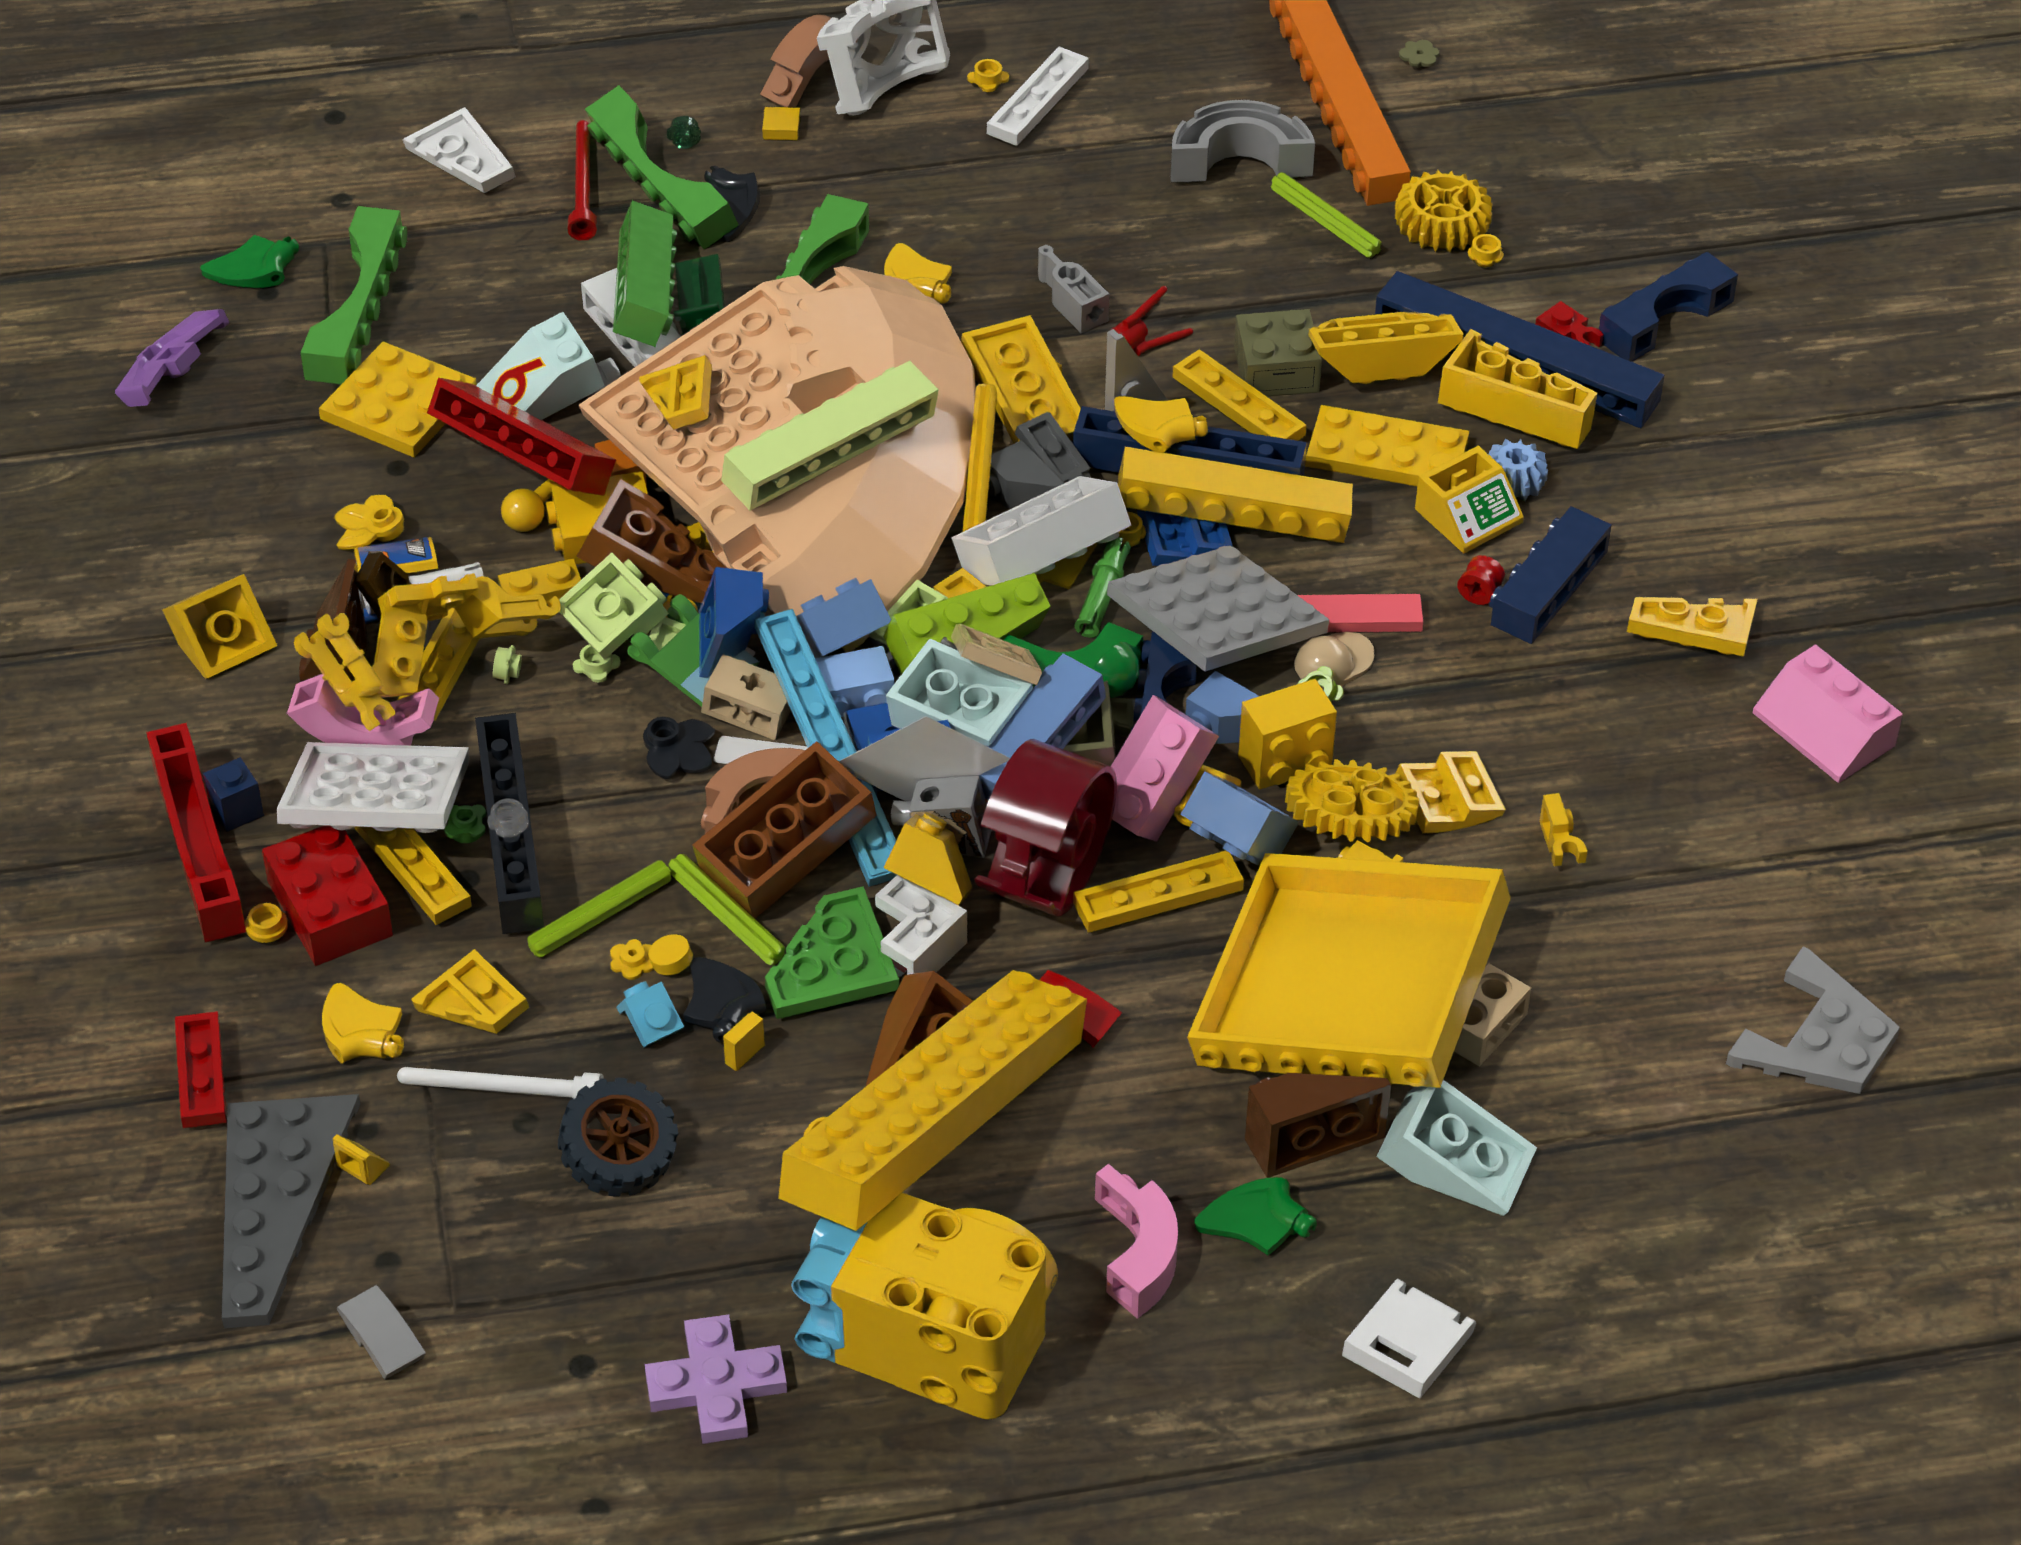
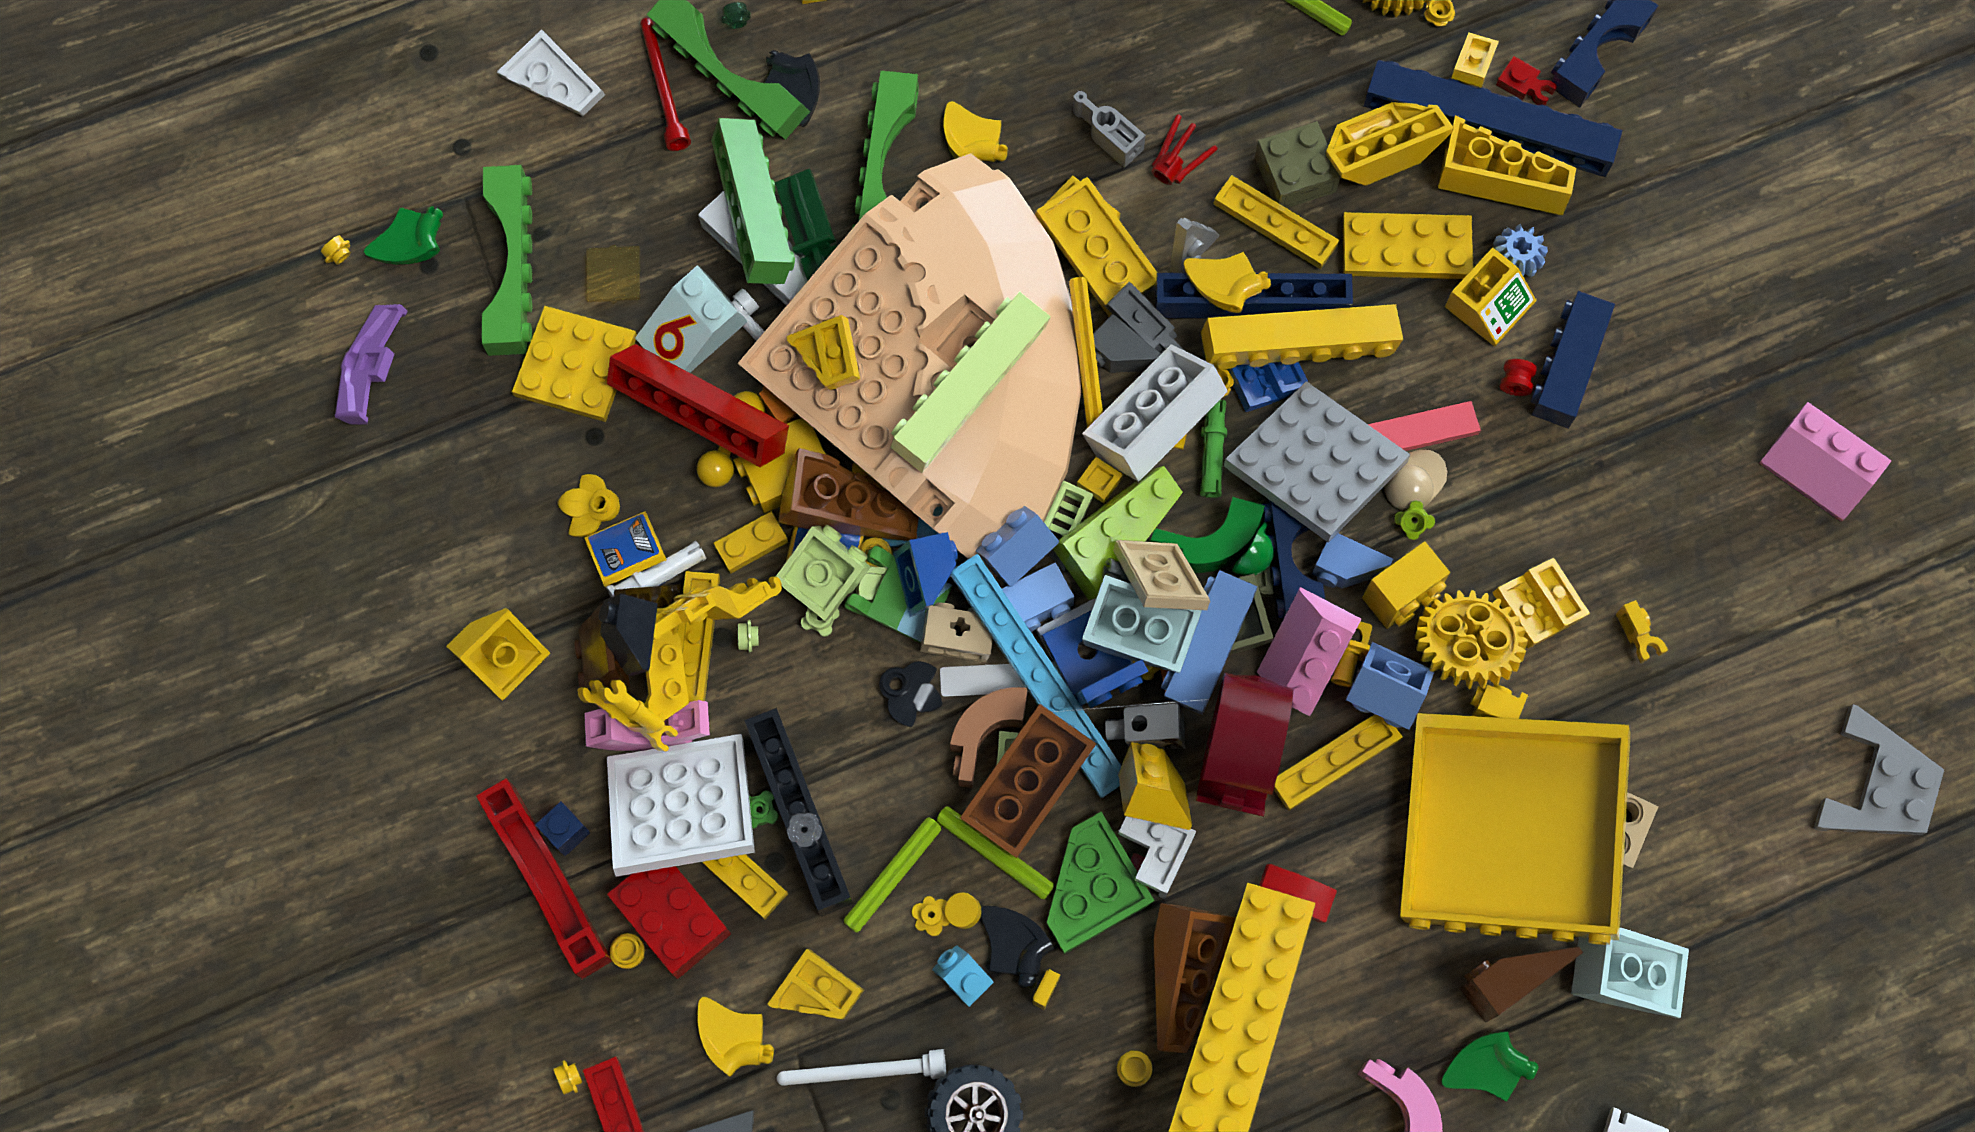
camera: 10 degrees left, 25 degrees up
yellow wing [1627,597,1758,656] -> none
none -> yellow plate [321,235,351,265]
none -> yellow plate [553,1060,583,1095]
none -> clear yellow piece [587,245,640,304]
none -> black slope [599,594,658,676]
none -> yellow plate [1451,32,1499,88]

